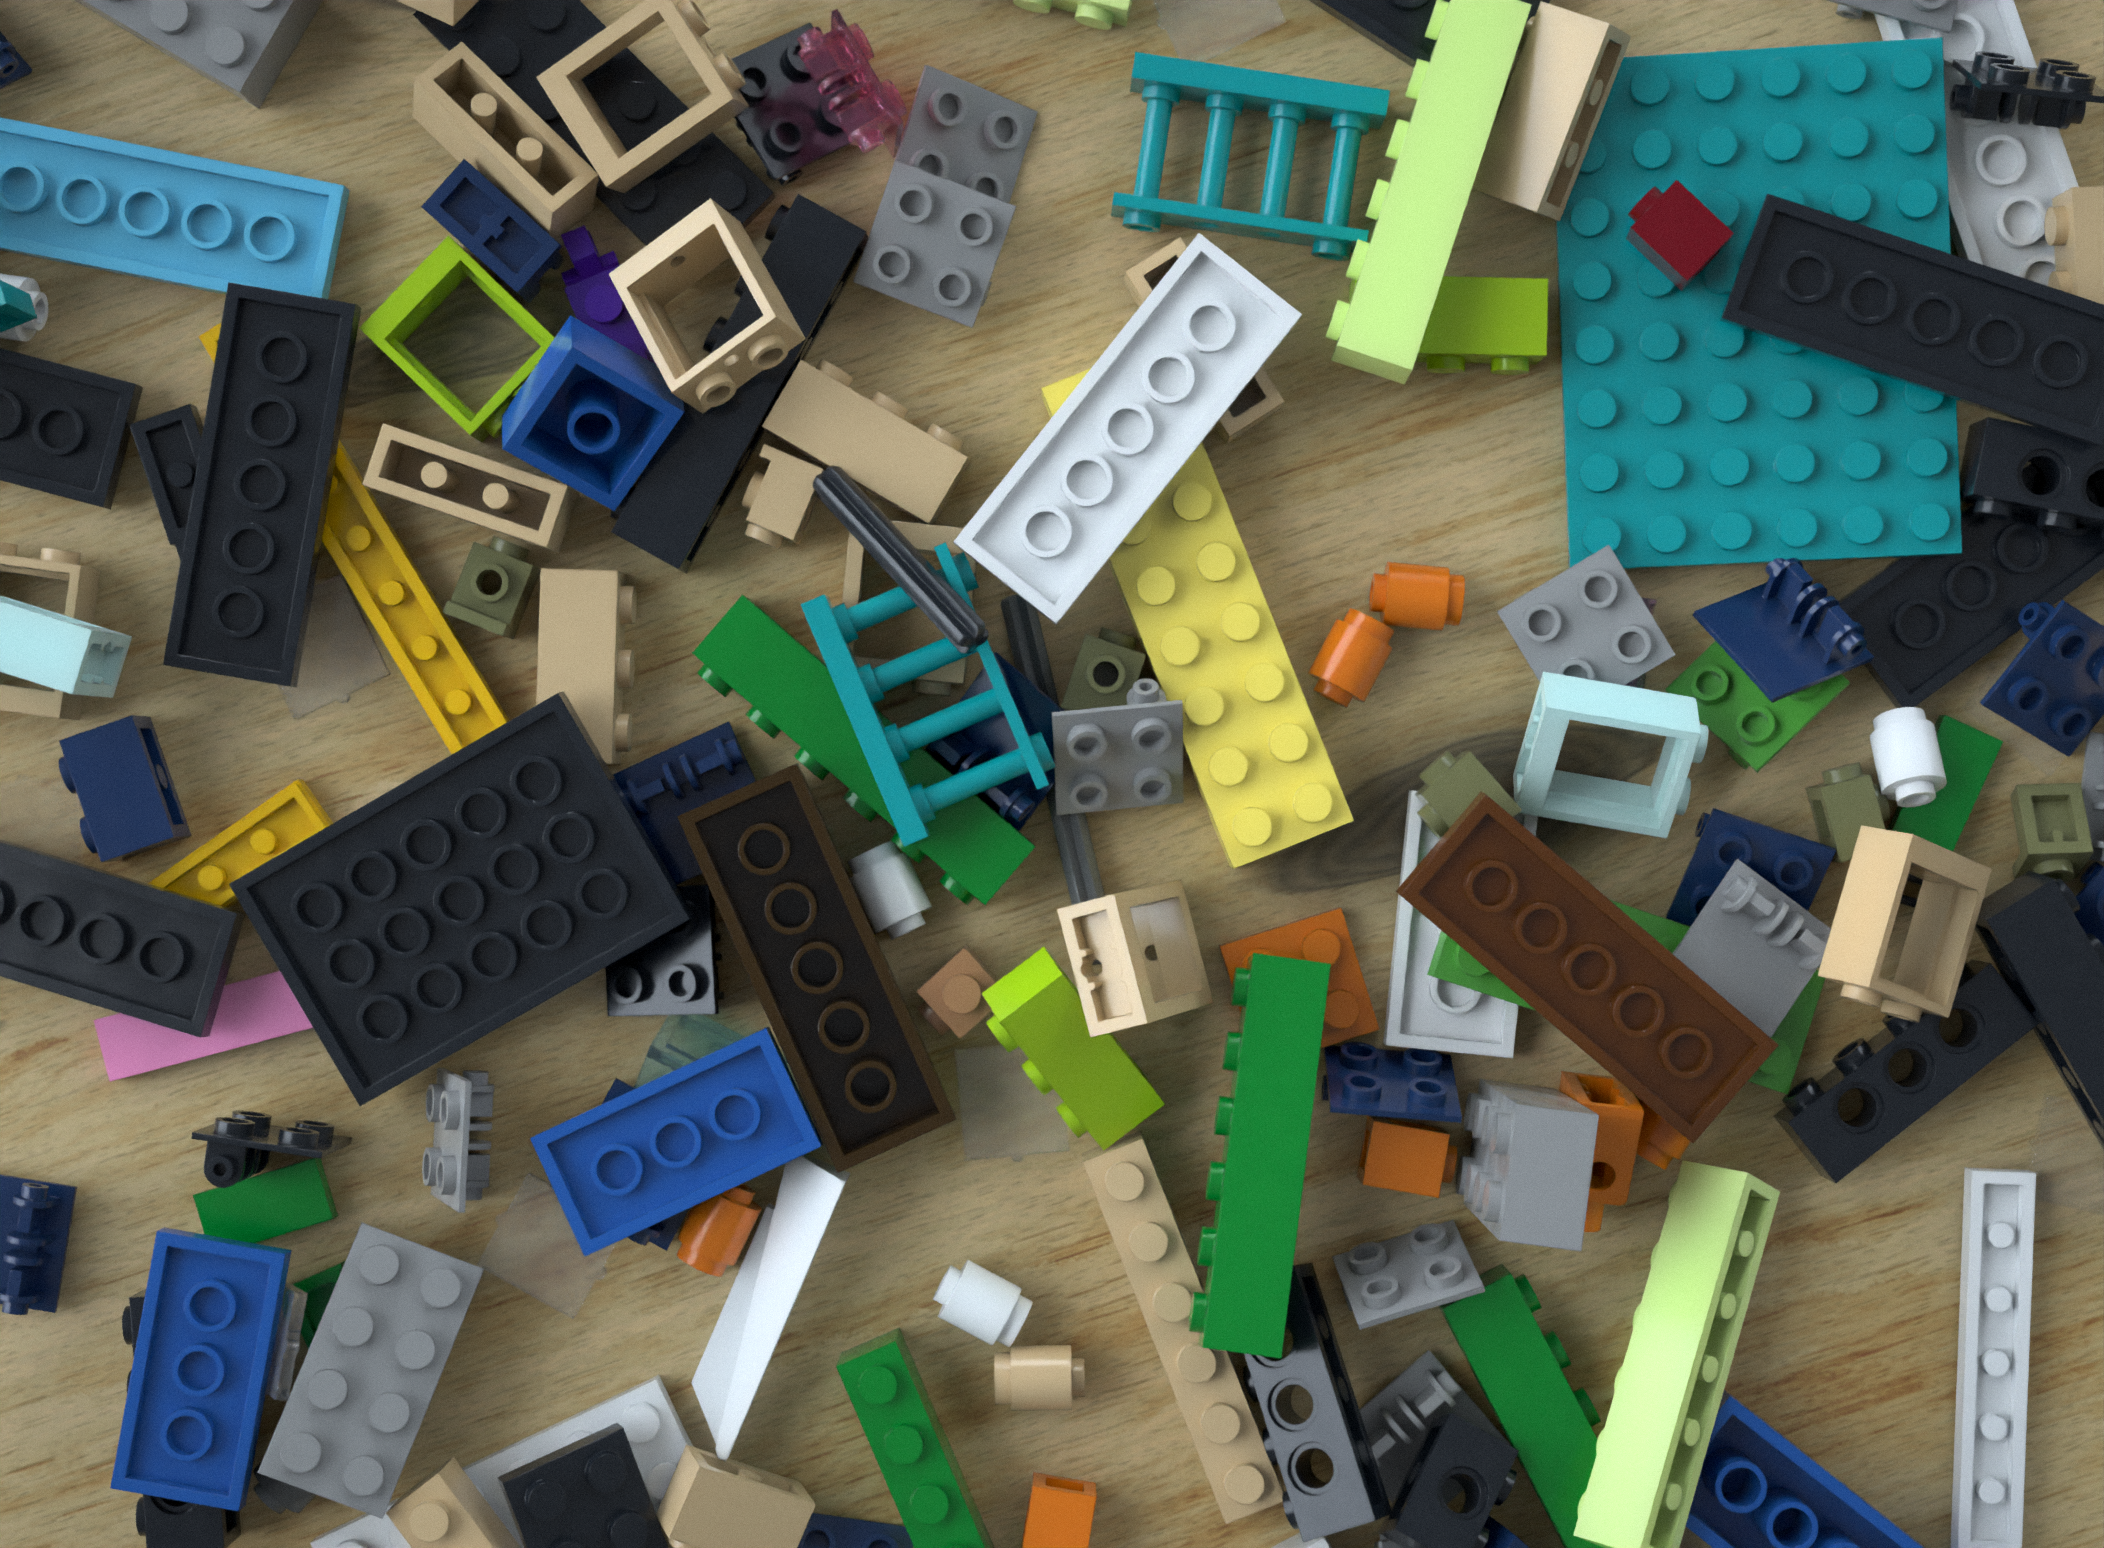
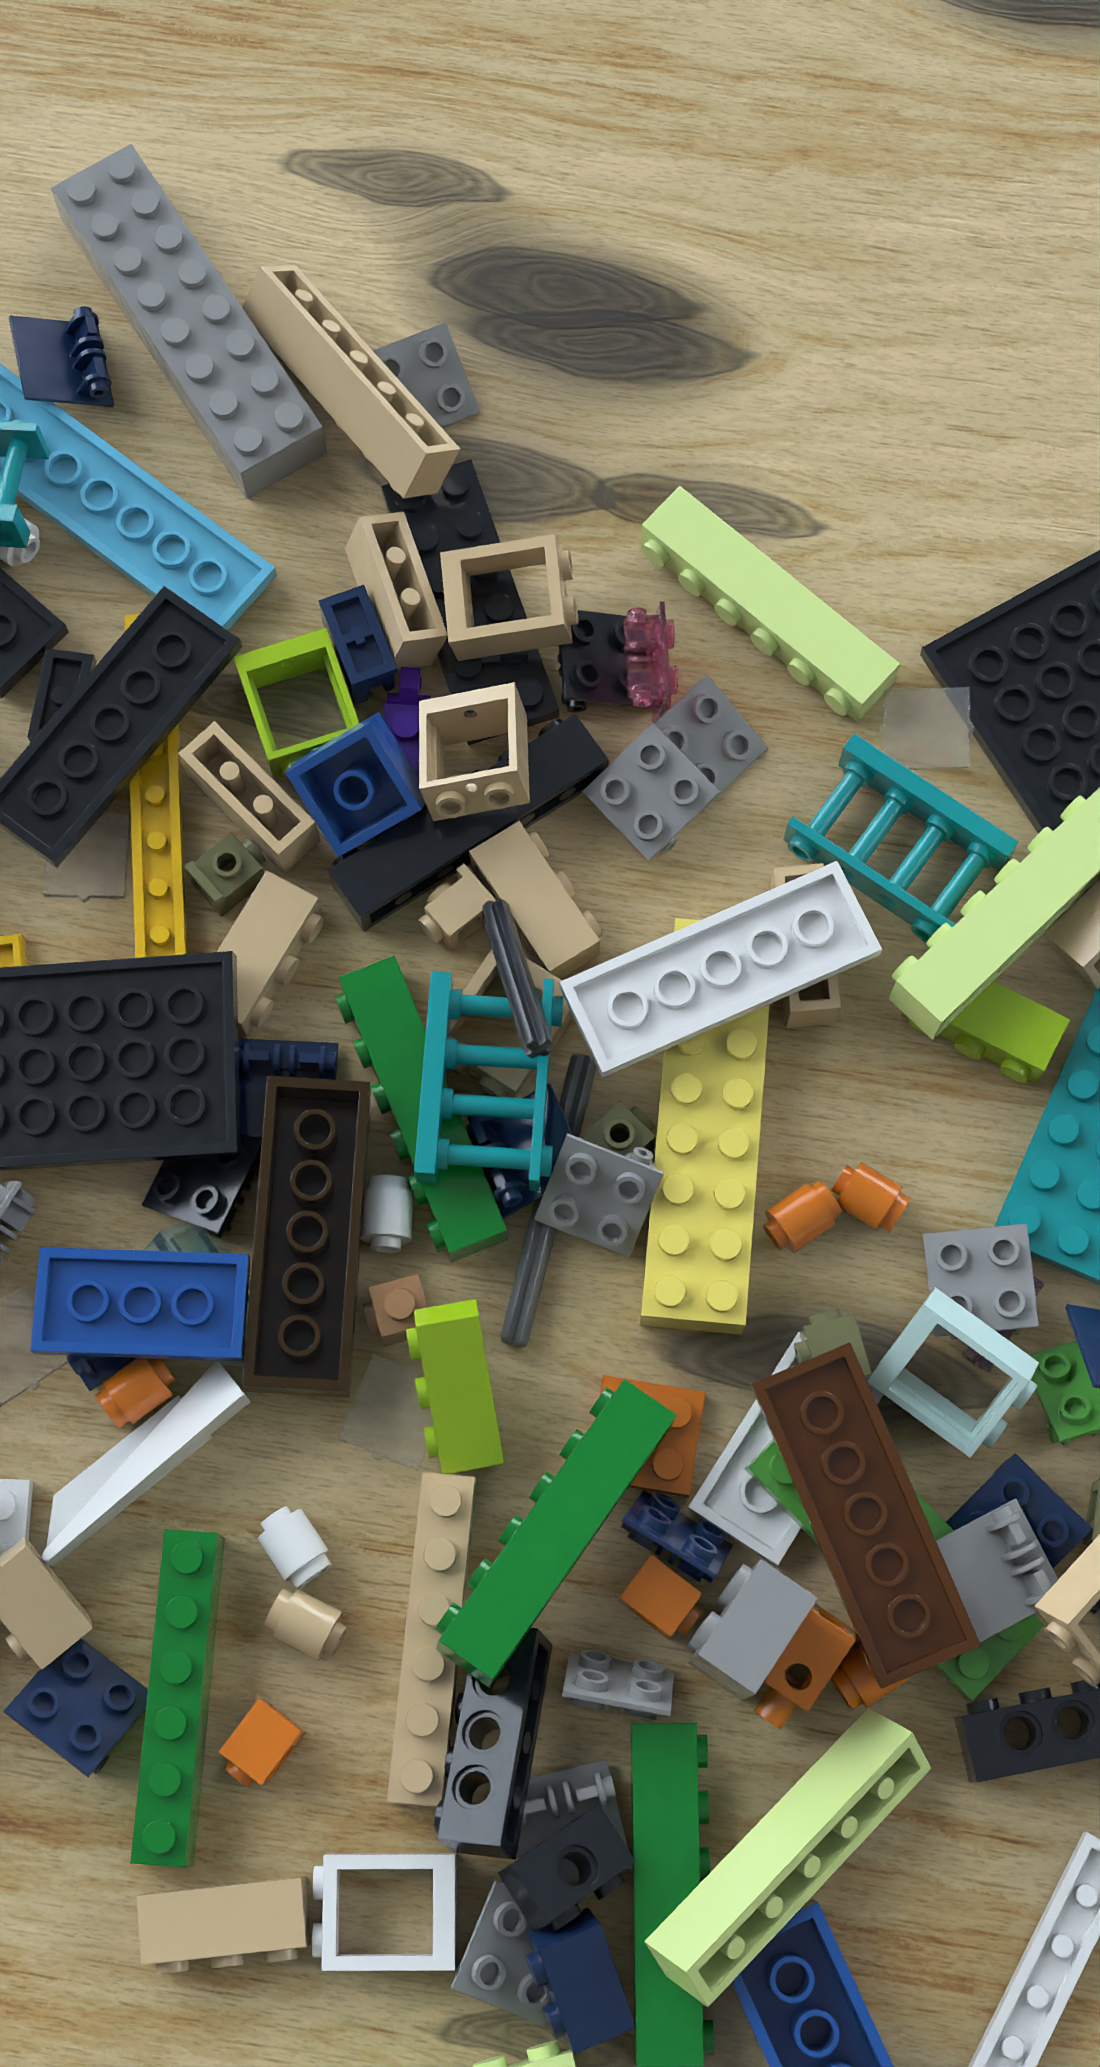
camera: 25 degrees right, 15 degrees down
tan window [1057,879,1214,1037] -> none

